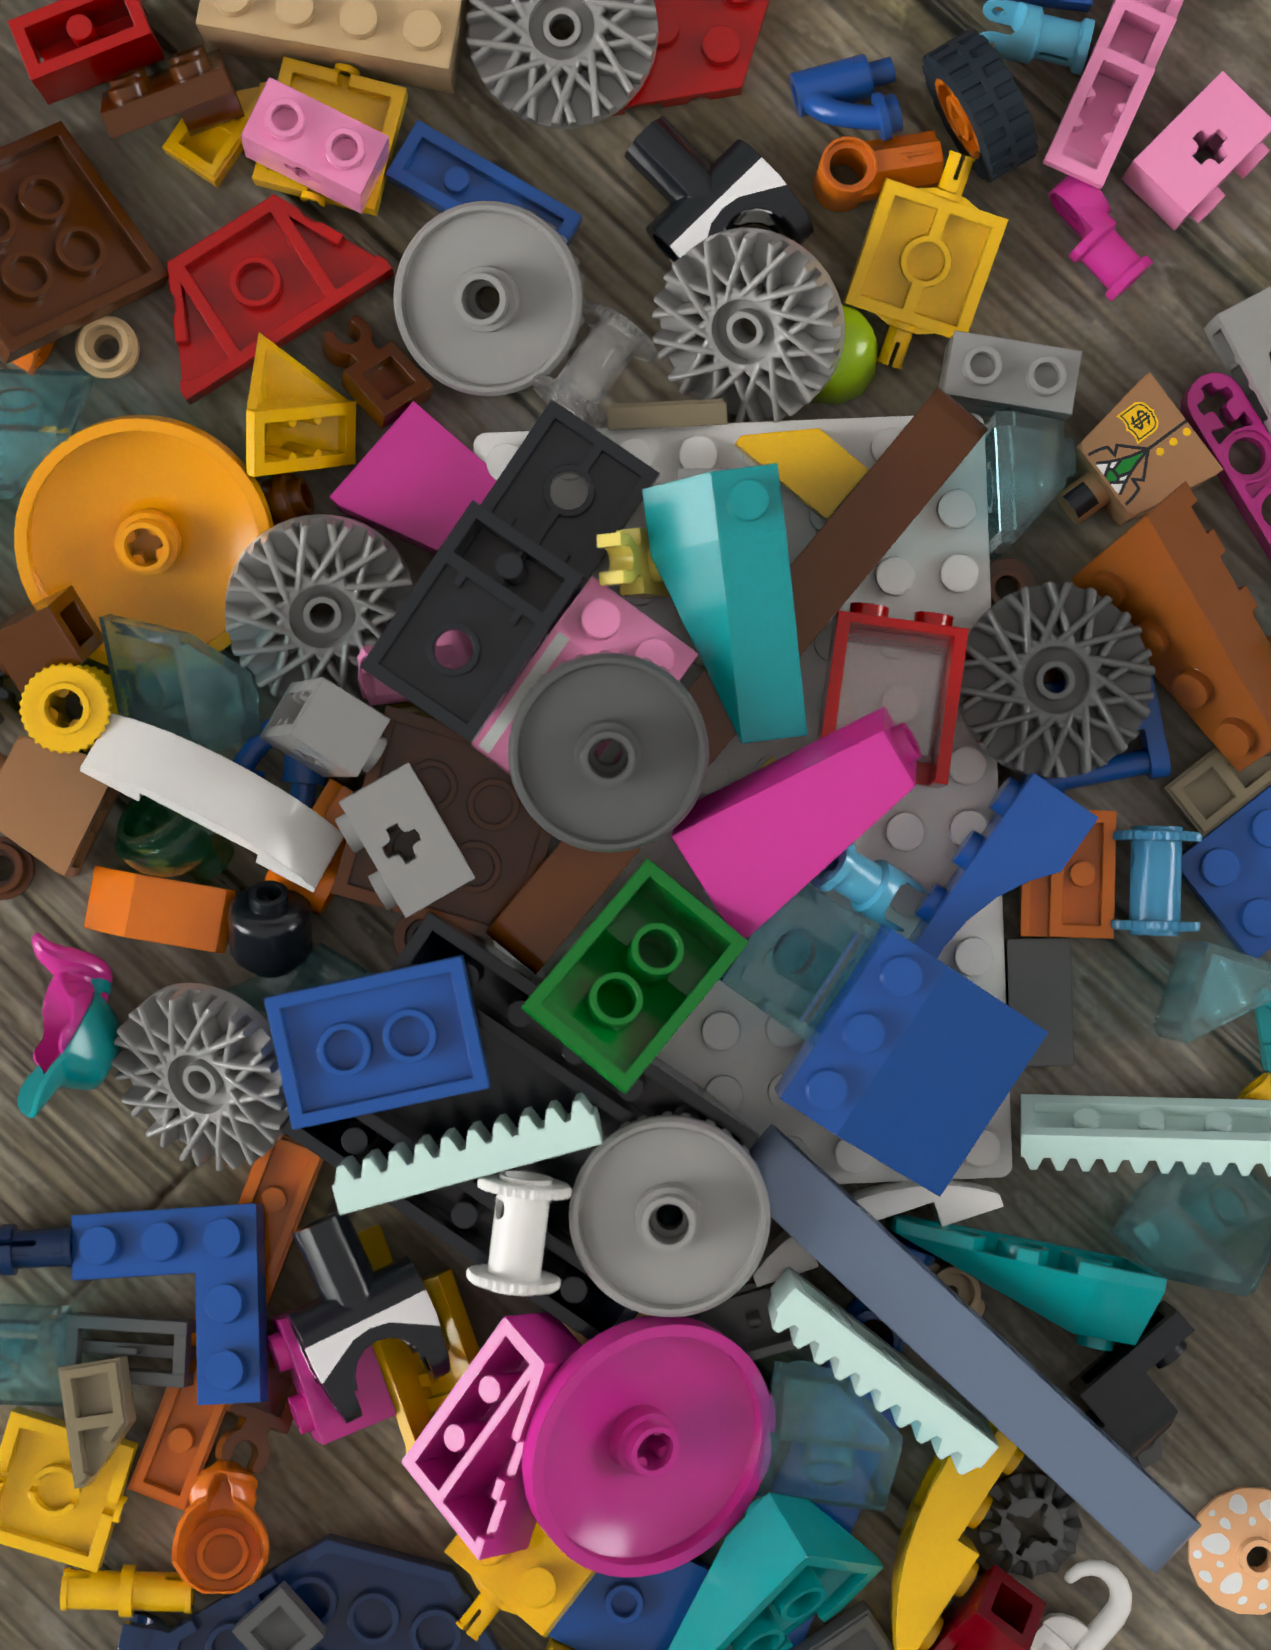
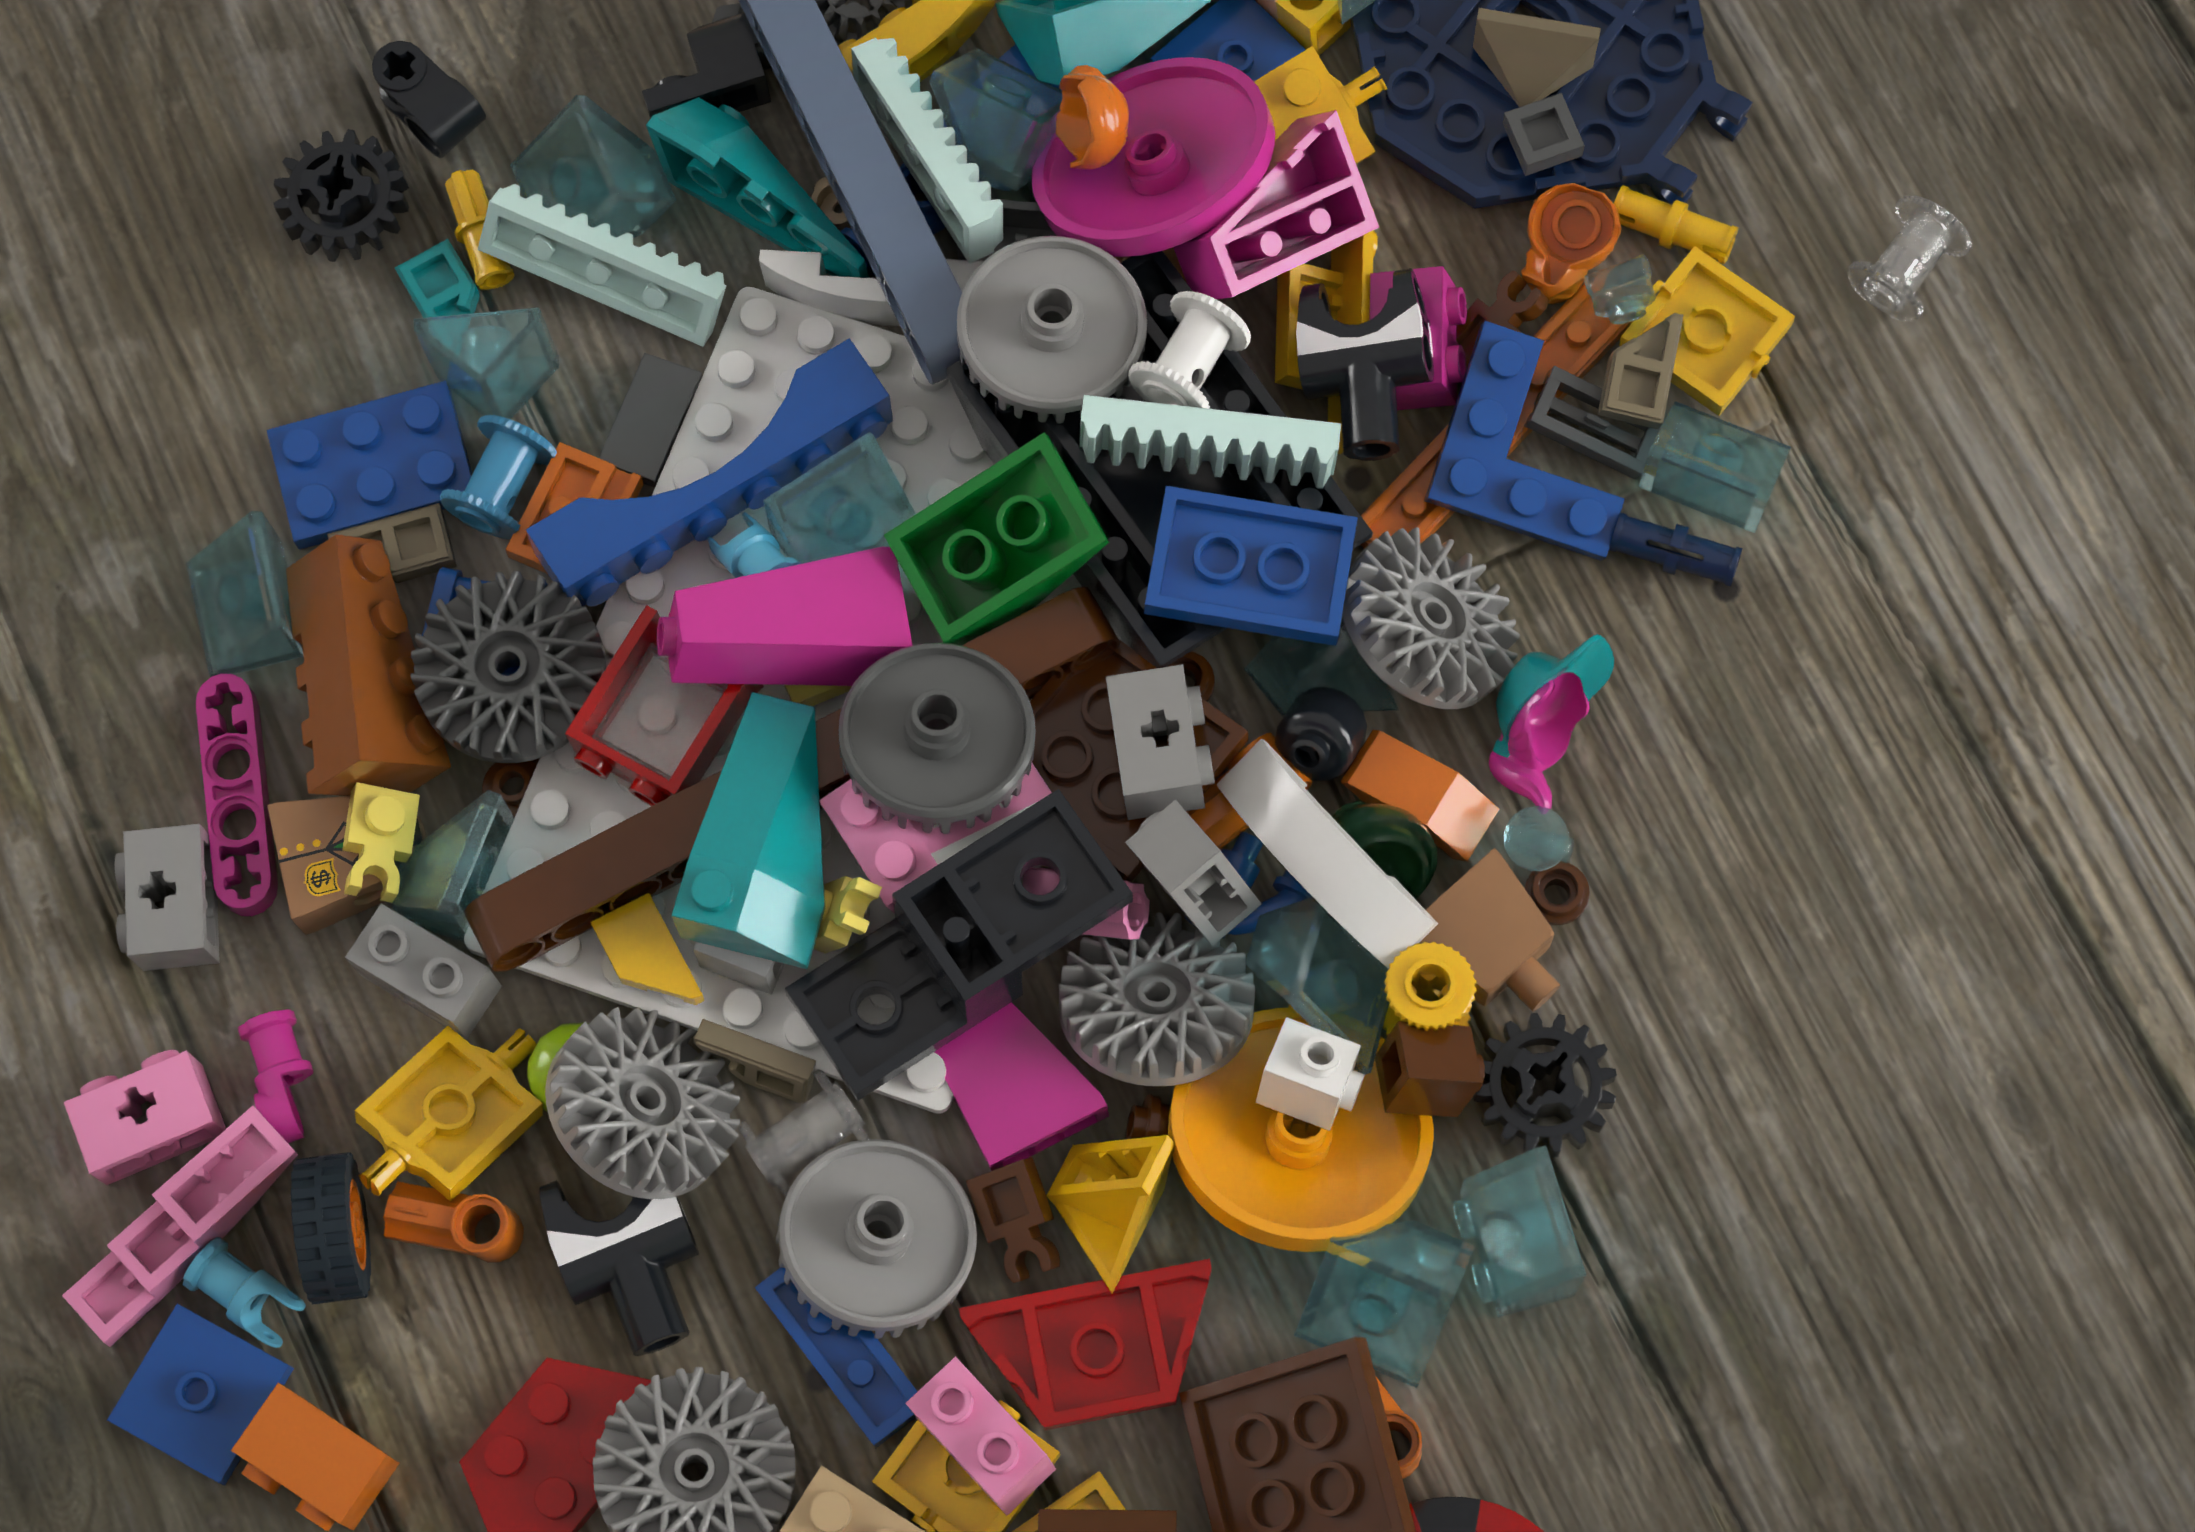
camera: 150 degrees left, 15 degrees down
tan plate [75,316,140,380] -> none
blue slope [774,923,1049,1197] -> none
blue plant [789,54,903,142] -> none
none -> light yellow plate [342,782,420,903]
none -> orange hair [1056,65,1129,170]
none -> white brick [1255,1017,1365,1131]
none -> clear light blue plate [1504,806,1574,871]
none -> clear light blue plate [1584,254,1656,324]

